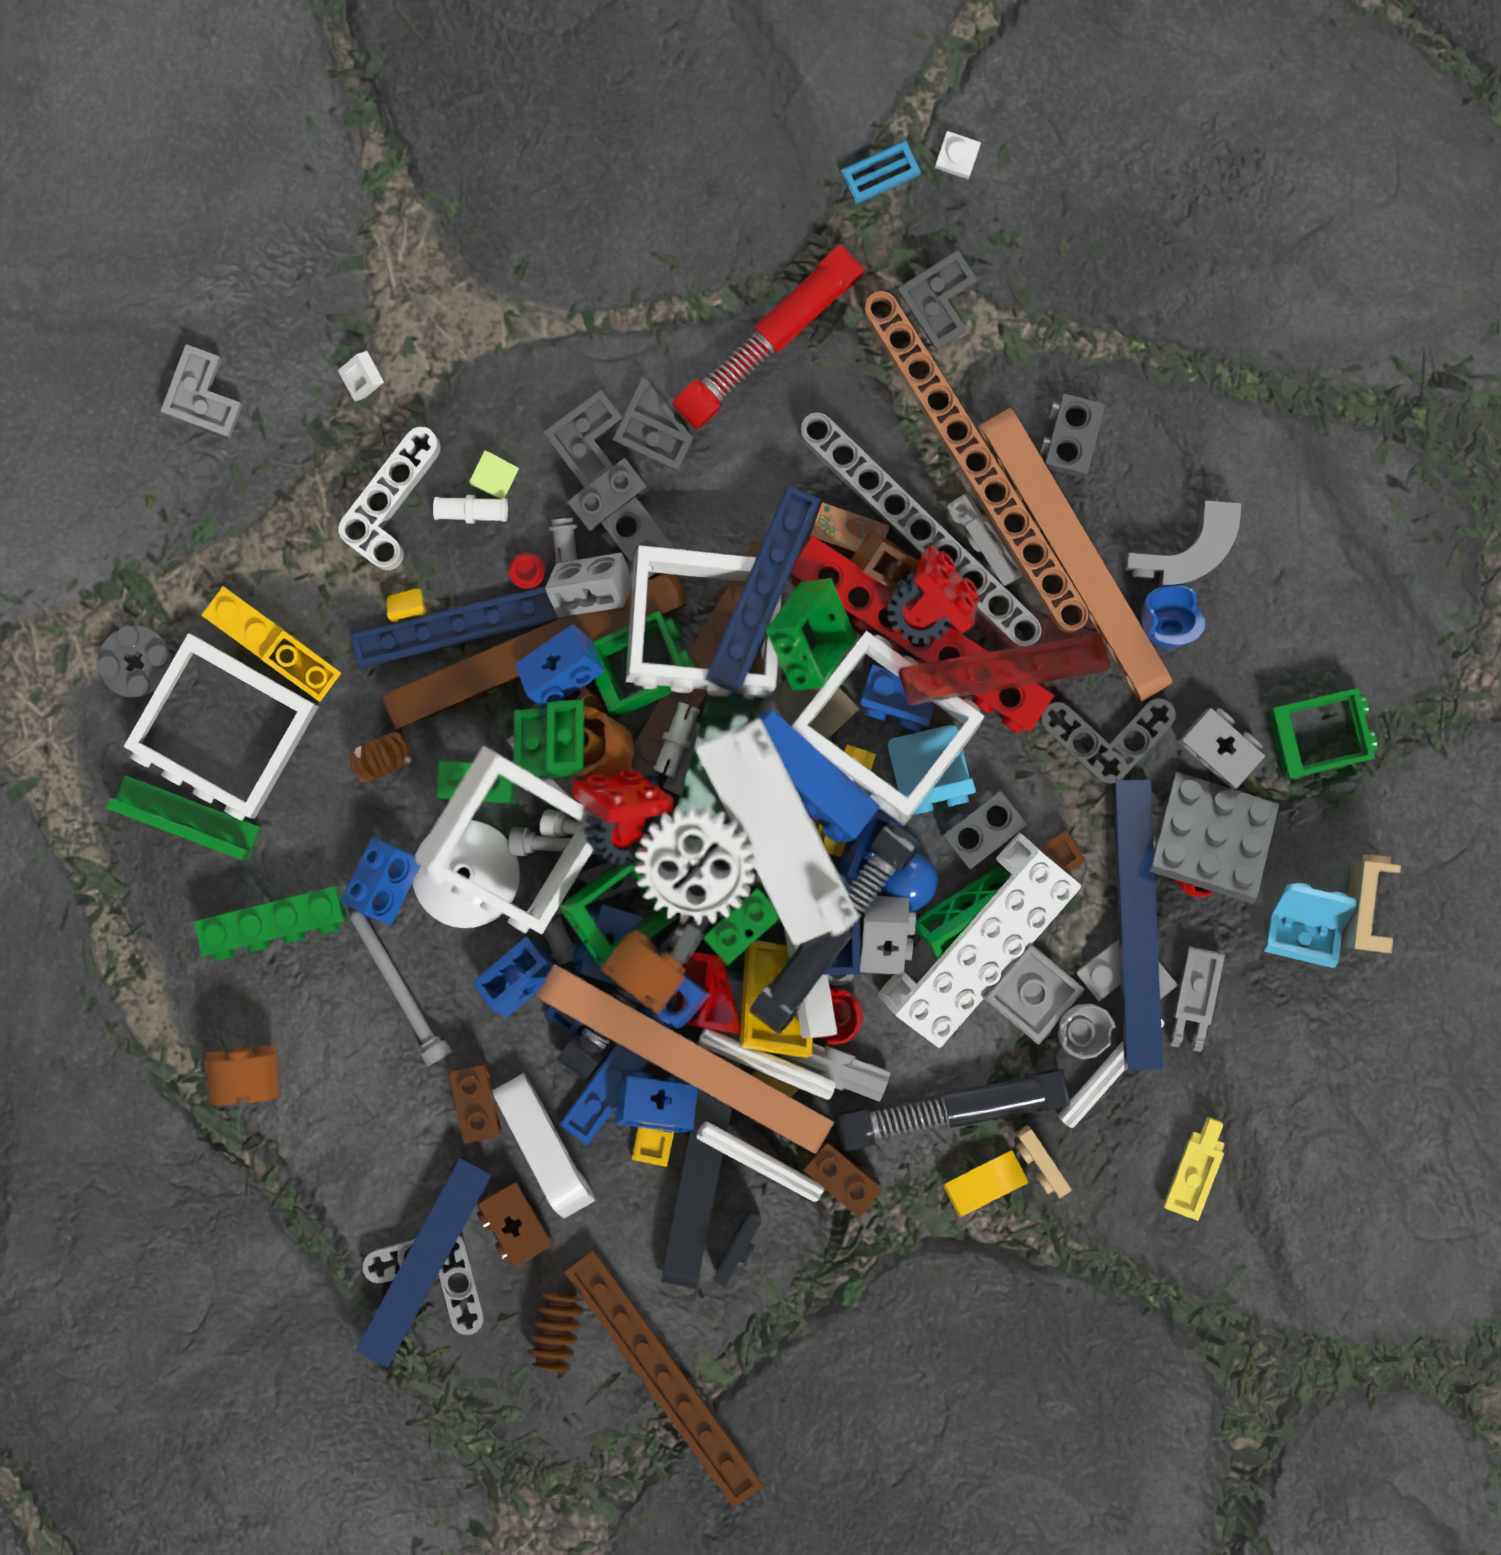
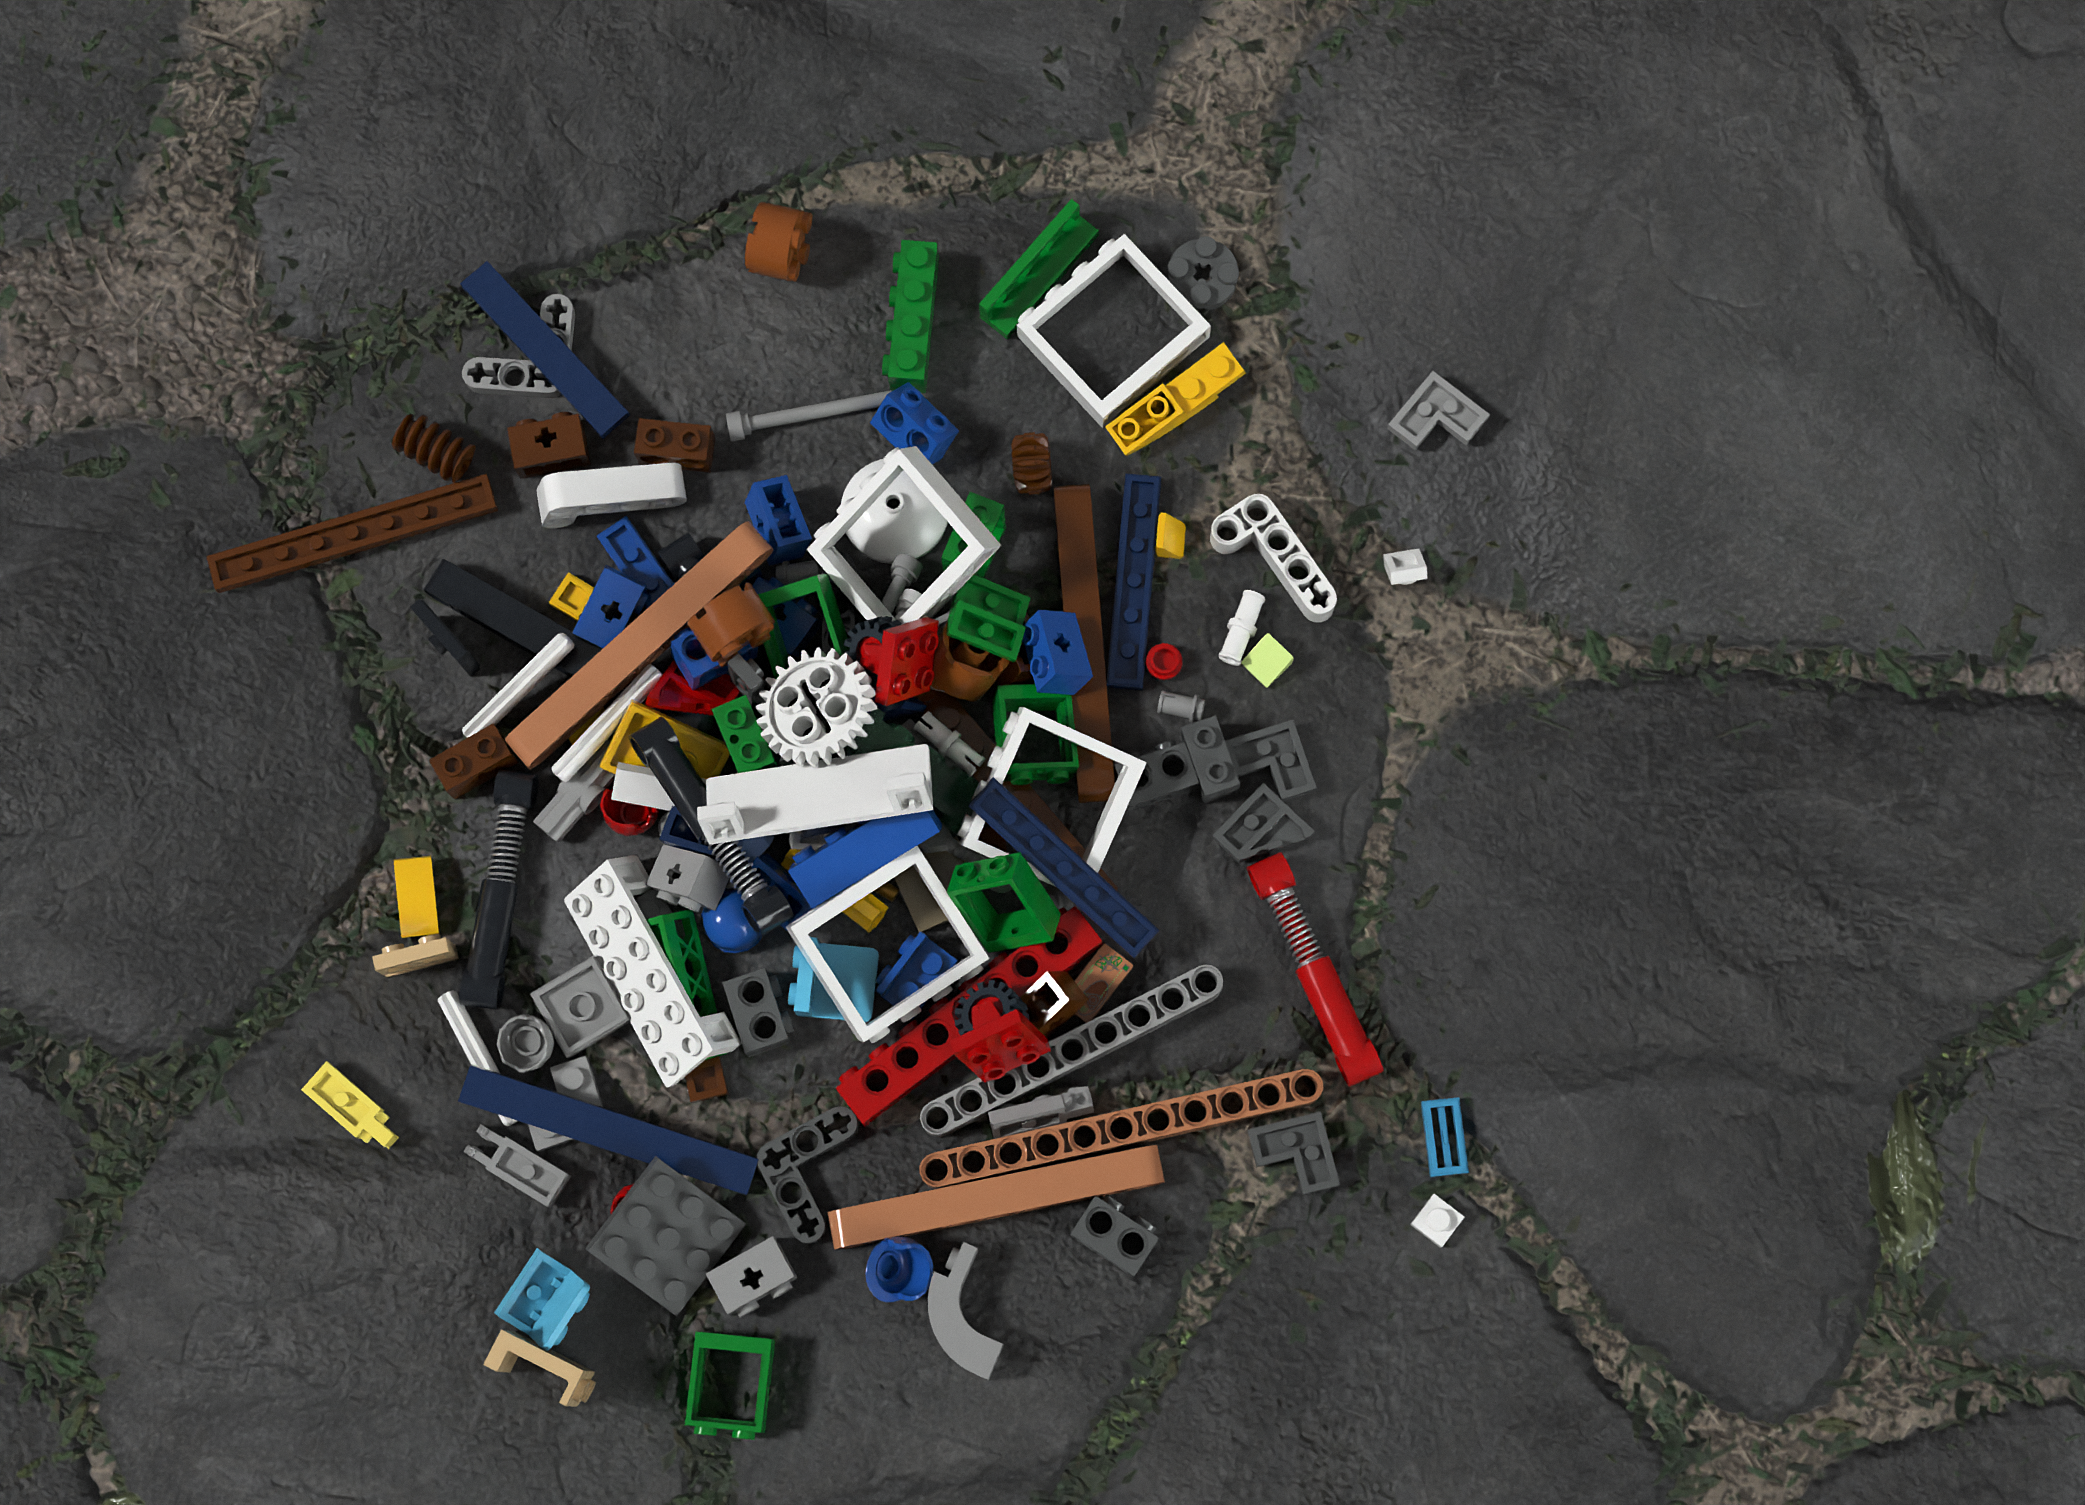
camera: 110 degrees right, 10 degrees down
light grey brick [545,553,633,617] -> none
clear red tile [898,634,1111,706] -> none

